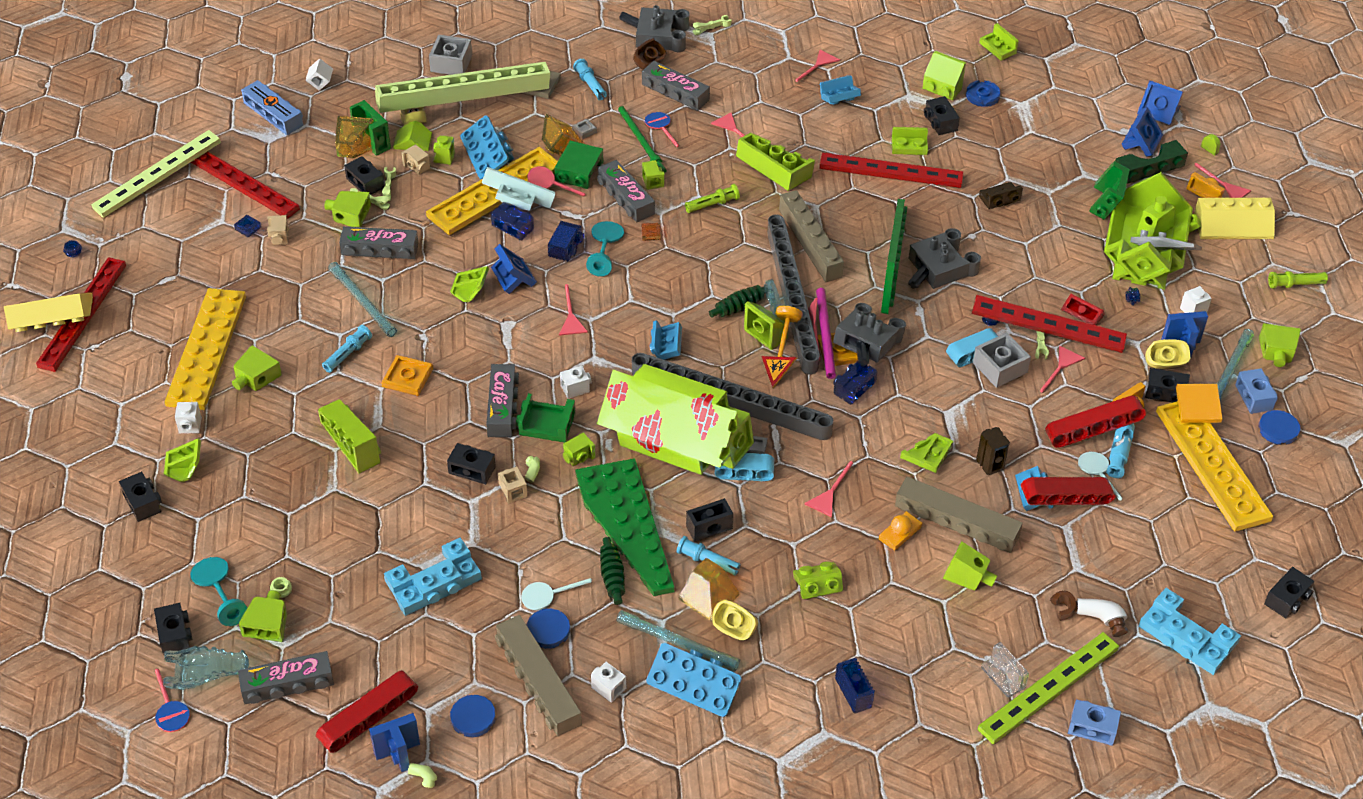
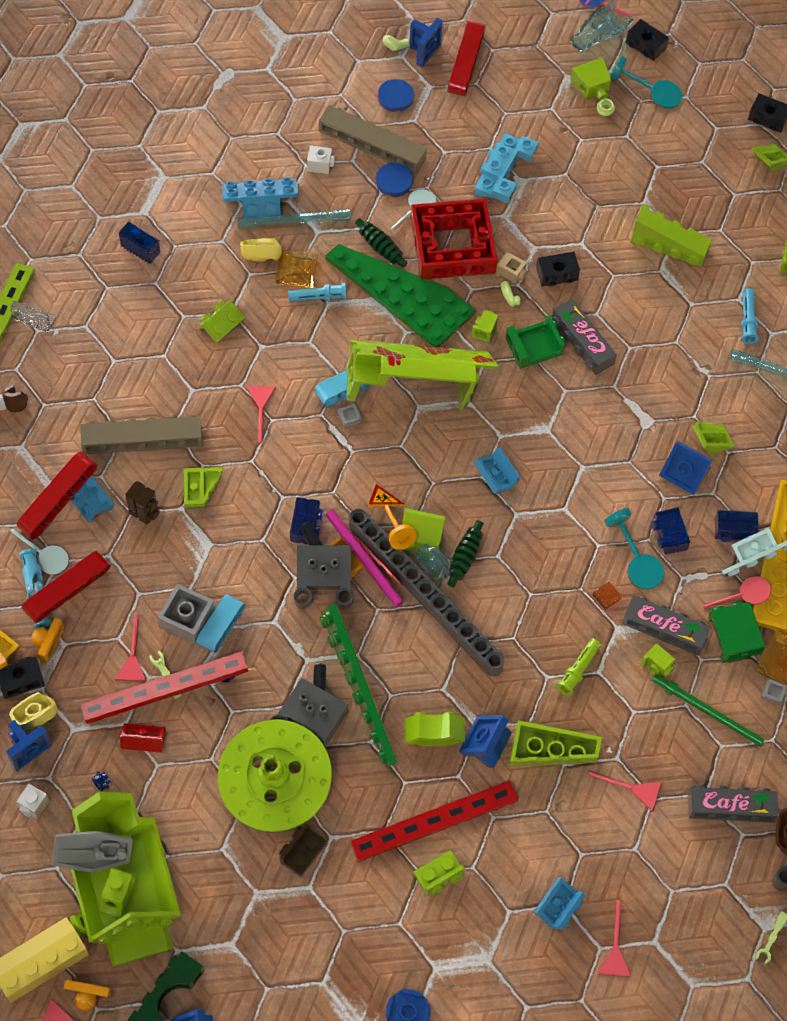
camera: 145 degrees right, 15 degrees up
dark grey brick [238,651,334,705] -> none
light orange tile [381,355,433,396] -> none
coral piece [559,284,588,335] -> none
white brick [560,366,592,399] -> none
dark grey beam [632,353,834,440] -> none
blue piece [645,112,679,147] -> none
black brick [686,498,733,542] -> none
dark tan brick [779,190,844,283] -> none
light orange tile [879,511,922,551] -> none
slope [922,51,966,100] -> none
black brick [924,96,960,135] -> none
lime torso [943,541,997,590] -> none
green panel [1089,161,1130,220] -> none
none -> lime piece [218,719,332,832]
none -> lime brick [405,712,465,746]
none -> red brick [410,199,497,280]
none -> blue bracket [459,716,512,768]

